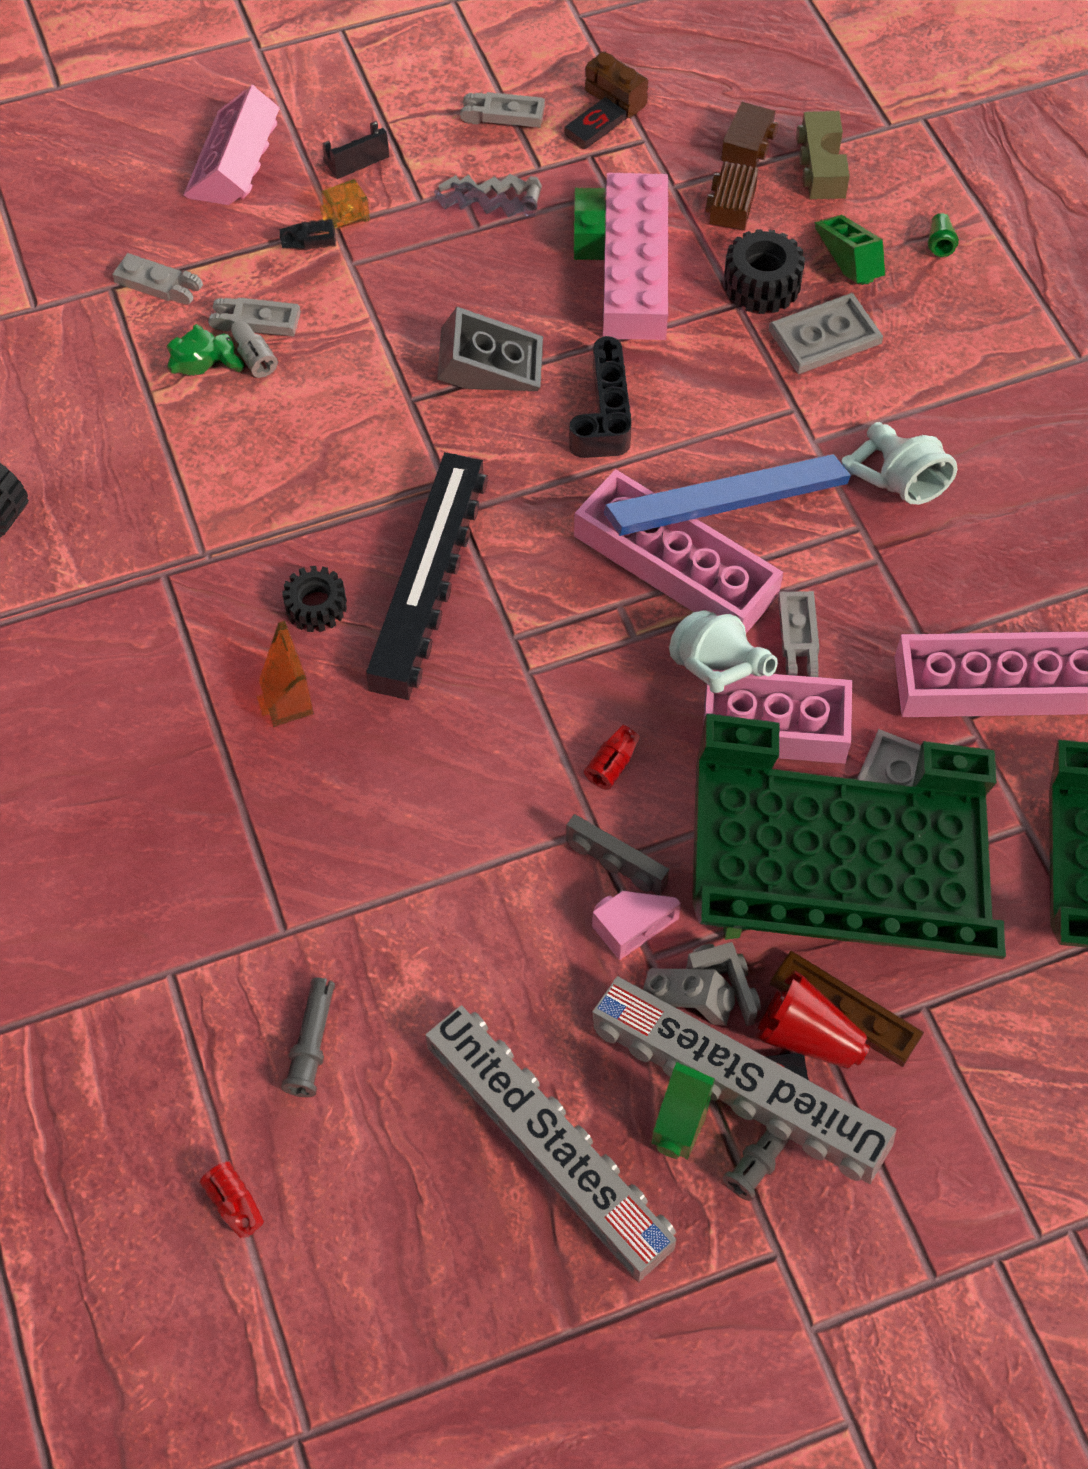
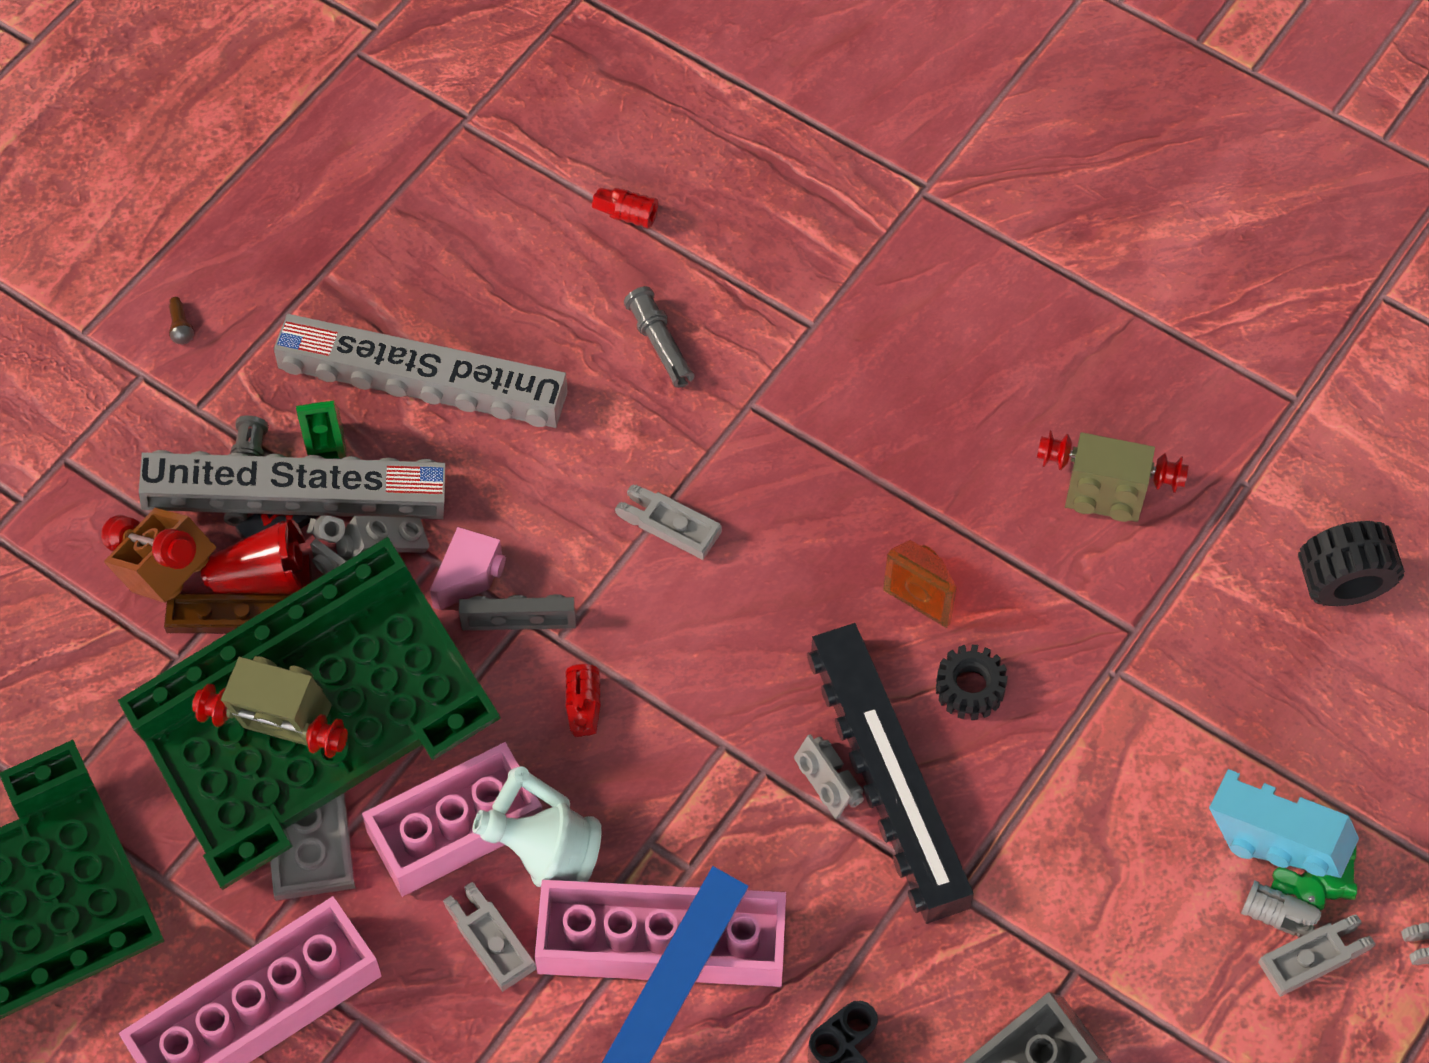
camera: 145 degrees right, 0 degrees up
none -> dark orange brick [101,508,217,603]
none -> piece [169,297,194,345]
none -> olive brick [192,656,348,758]
none -> light grey bar [307,515,345,543]
none -> light grey hinge [615,484,722,560]
none -> light grey hinge [794,734,864,819]
none -> olive brick [1037,430,1189,522]
none -> medium azure wedge [1209,769,1359,878]

